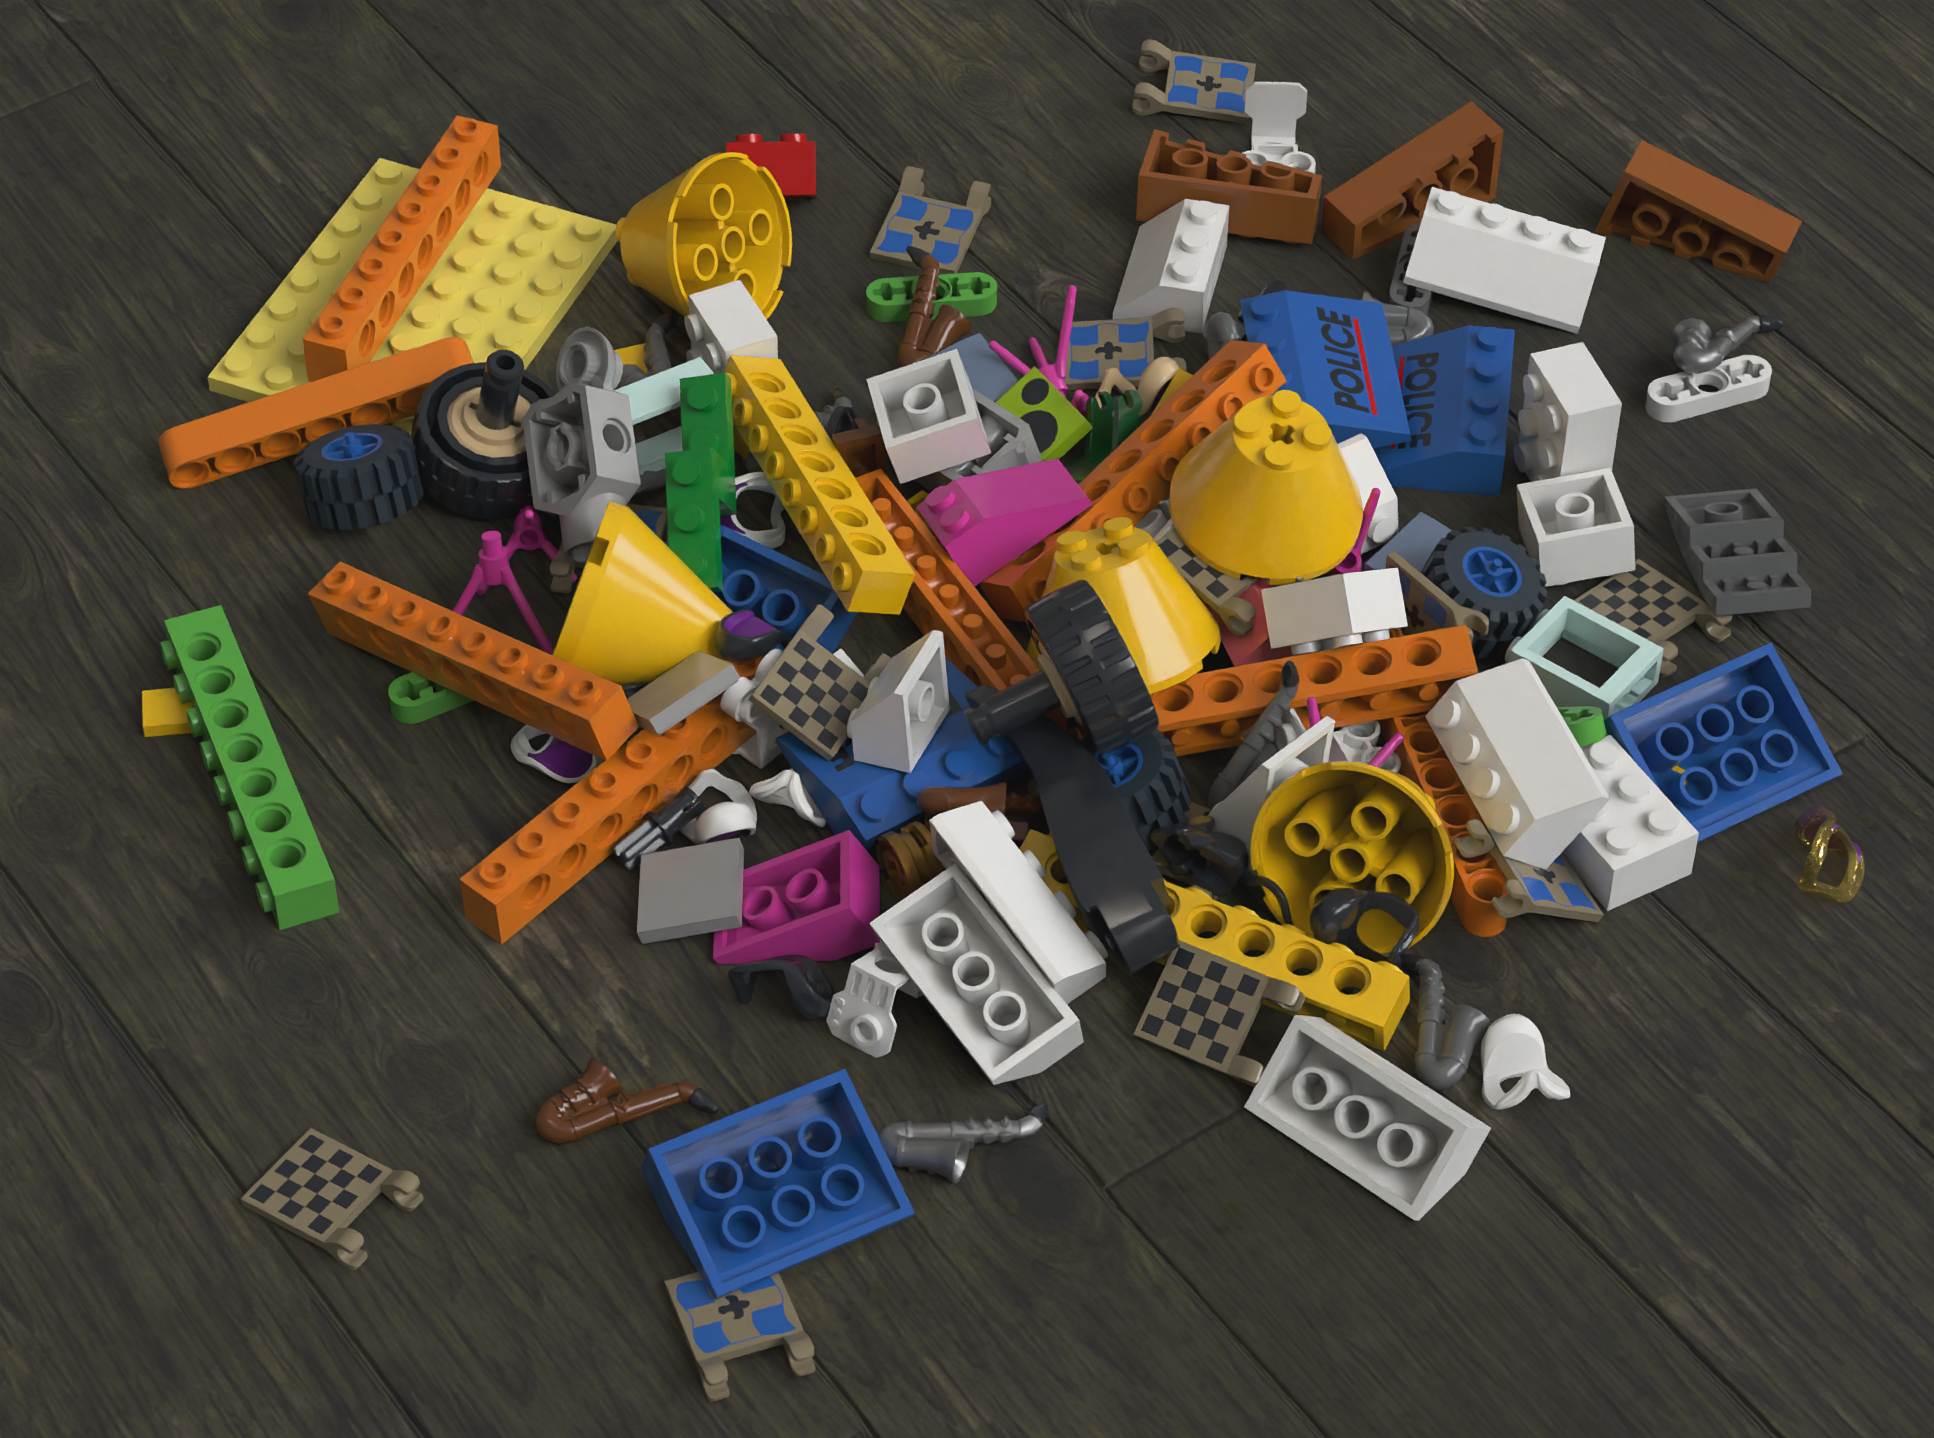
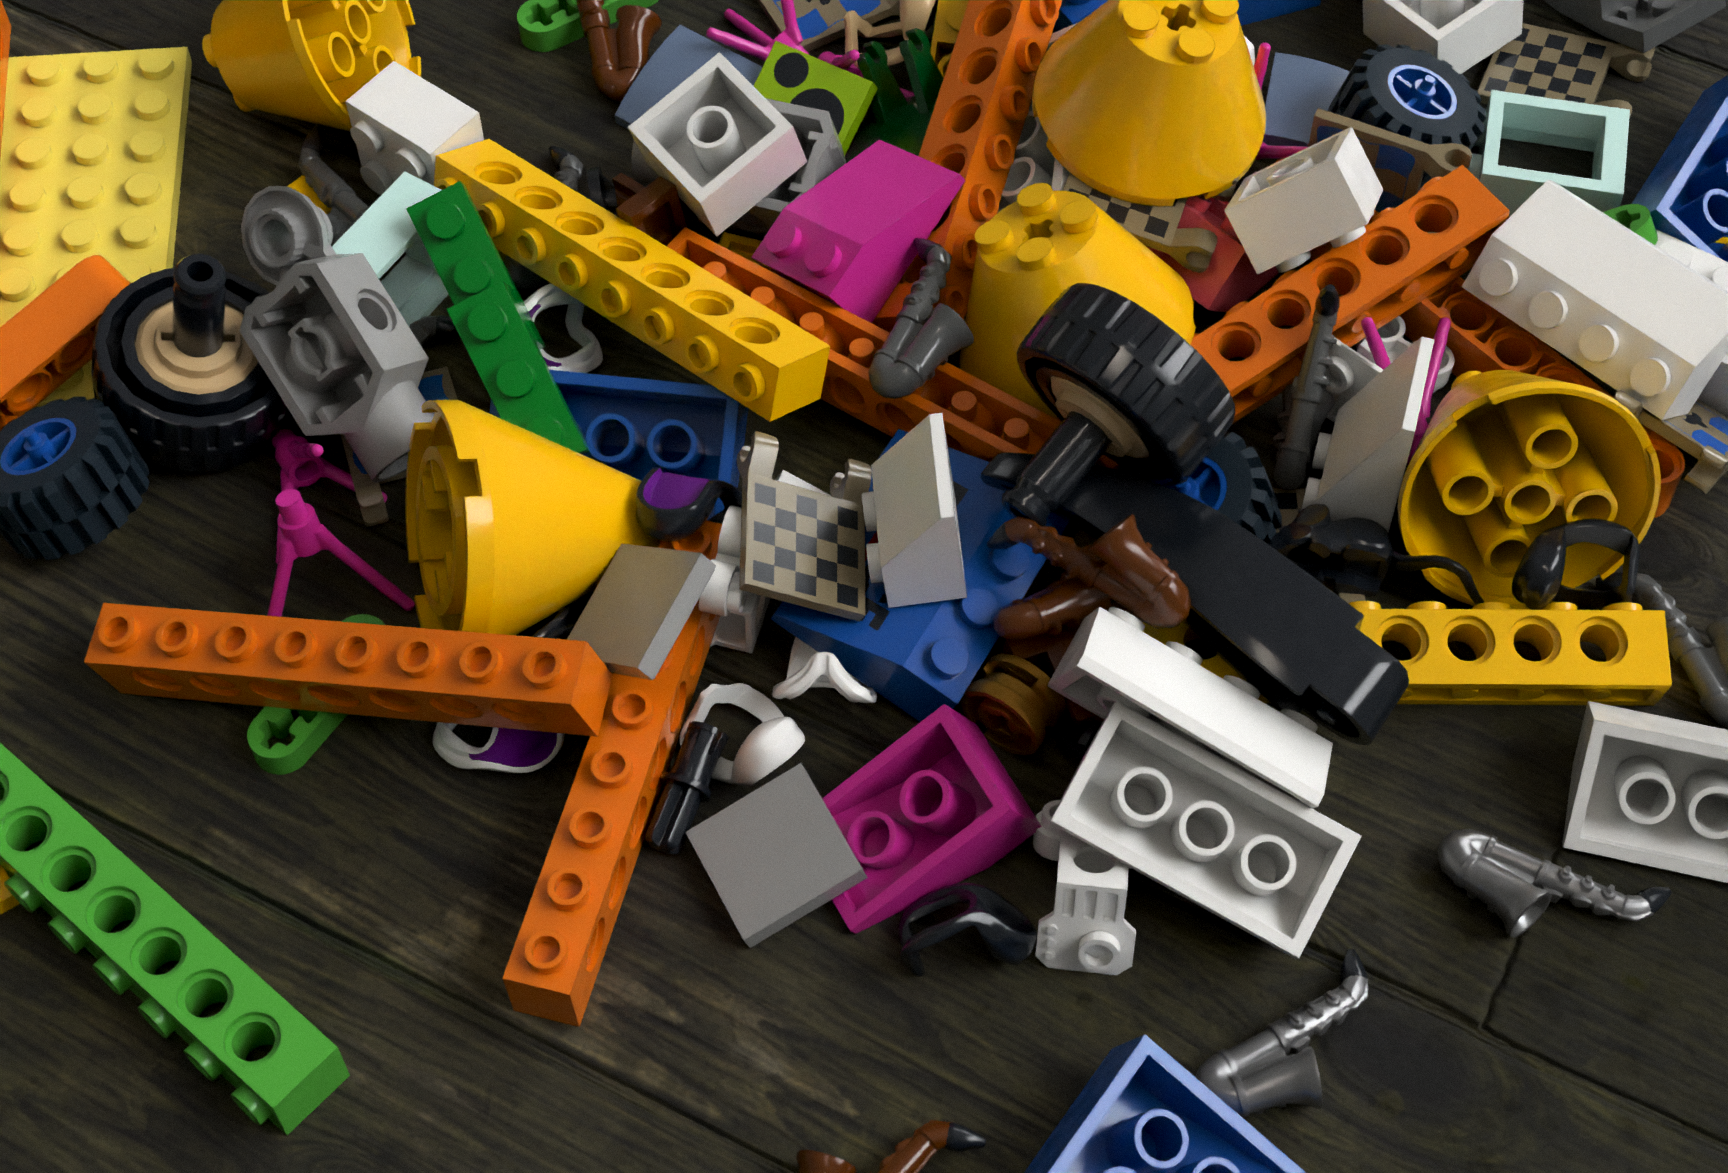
camera: 25 degrees left, 10 degrees up
dark tan flag [1134,940,1305,1088] -> none
none -> dark grey piece [869,238,975,399]
none -> reddish brown piece [987,514,1191,629]
none -> flat silver piece [1438,829,1672,938]

